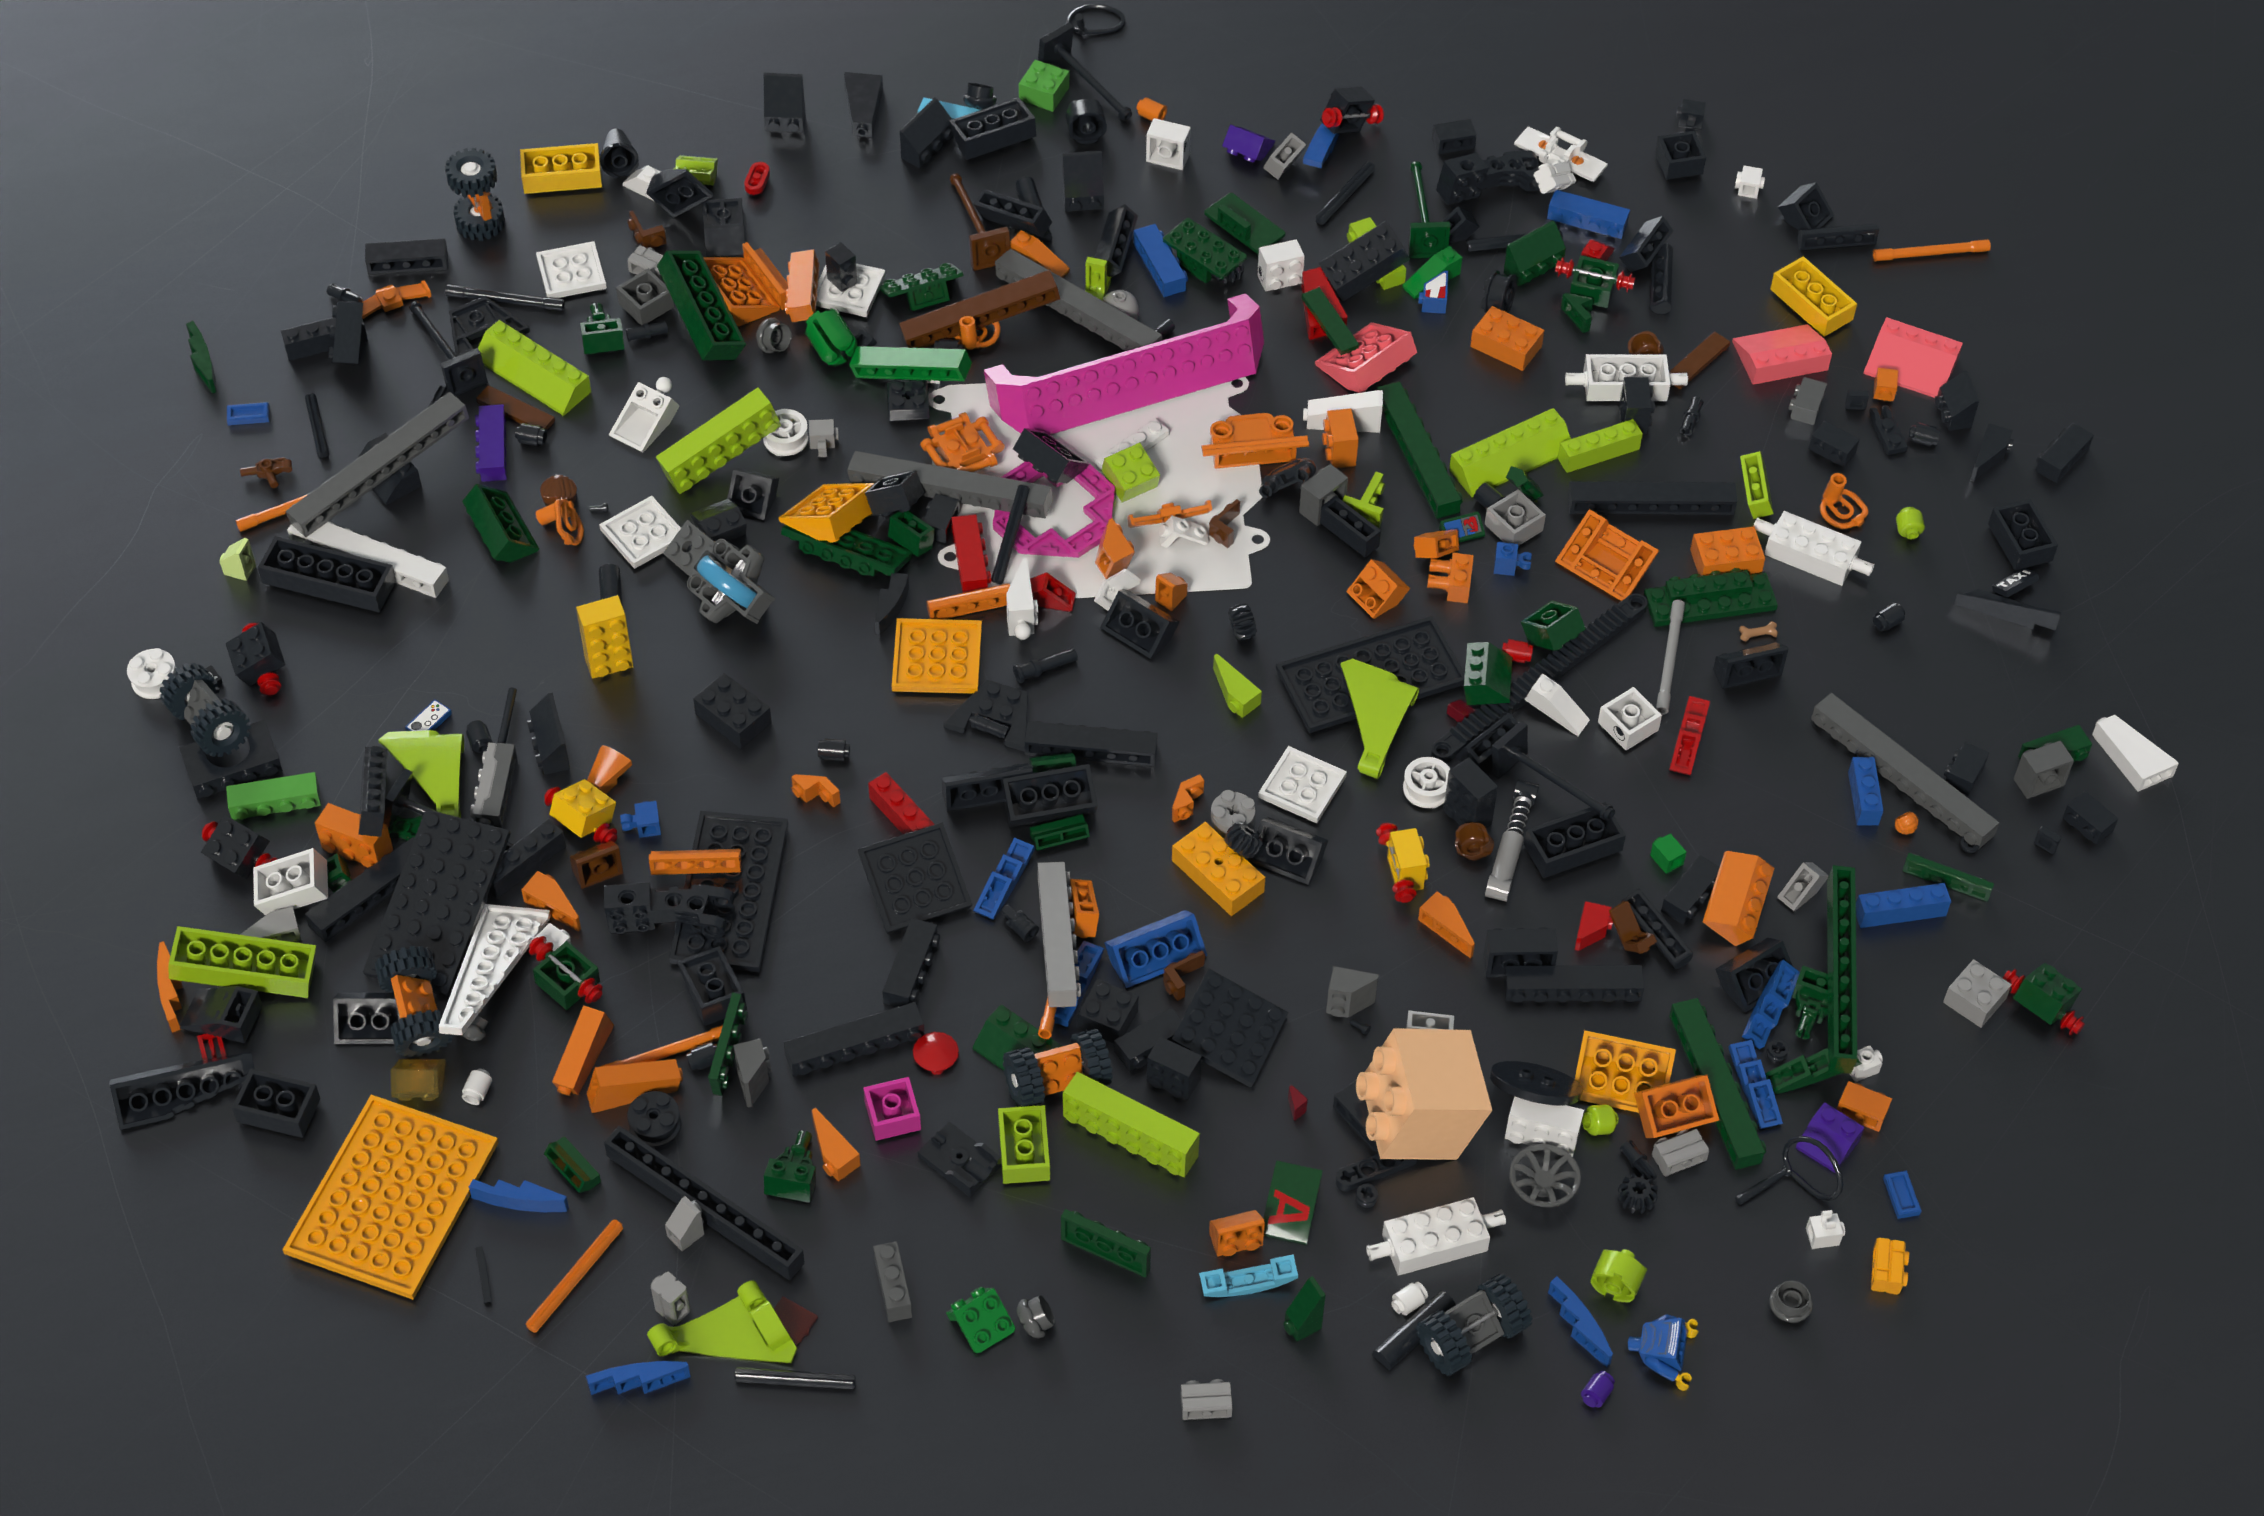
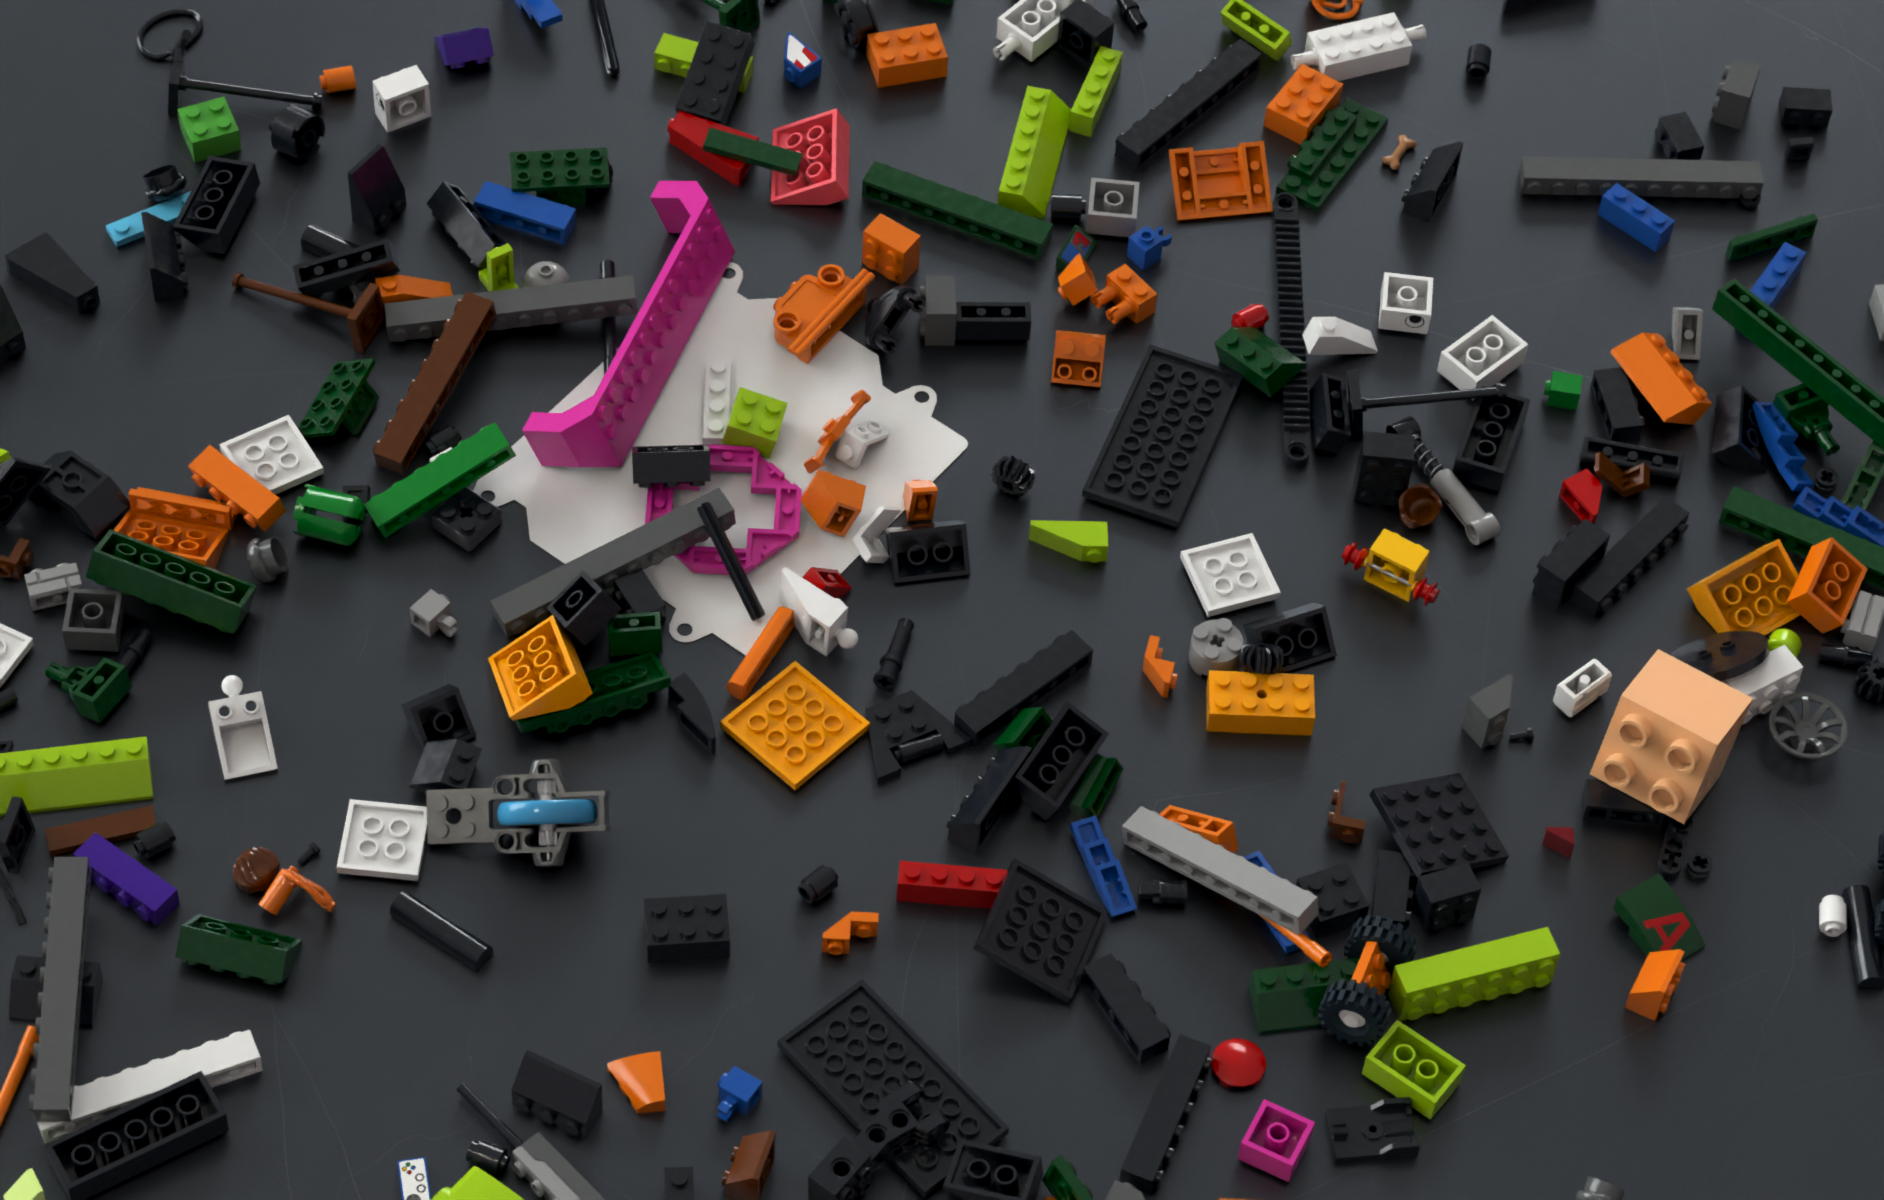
camera: 50 degrees left, 0 degrees up
yellow brick [544,779,617,843] -> none
yellow brick [576,595,633,679] -> none
orange fence [649,849,741,875] -> none
lime brick [656,388,781,494] -> none
red plate [744,162,770,195] -> none
white wheel [763,409,808,456] -> none
black brick [825,242,857,292] -> none
orange brick [920,412,1005,472] -> none
red brick [952,514,991,593] -> none
orange piece [954,316,1000,350] -> none
dark green plate [1061,1209,1151,1278] -> none
blue slope [1104,910,1208,988] -> none
light grey brick [1180,1379,1232,1420] -> none
medium azure slope [1199,1255,1298,1297] -> none
dark green bracket [1204,192,1286,255] -> none
reddish brown bracket [1209,499,1240,548] -> none
white brick [1258,239,1304,292] -> none
light grey brick [1263,132,1306,180] -> none
dark green slope [1283,1276,1326,1342] -> none
white slope [1303,390,1383,433] -> none
lime panel [1340,659,1419,779] -> none
lime bracket [1342,472,1385,527] -> none
white brick [1366,1197,1506,1276] -> none
green slope [1402,246,1462,299] -> none
white wheel [1403,757,1450,808] -> none
orange slope [1418,891,1475,958] -> none
dark red slope [1446,699,1475,723] -> none
dark green piece [1506,466,1544,502] -> none
dark green brick [1521,600,1586,651] -> none
light grey piece [1656,600,1685,714] -> none
red slope [1669,696,1710,776] -> none
orange piece [1895,812,1919,835] -> none
dark green slope [2018,725,2092,761] -> none
white slope [2092,715,2179,792] -> none
none -> white brick [1437,315,1528,400]

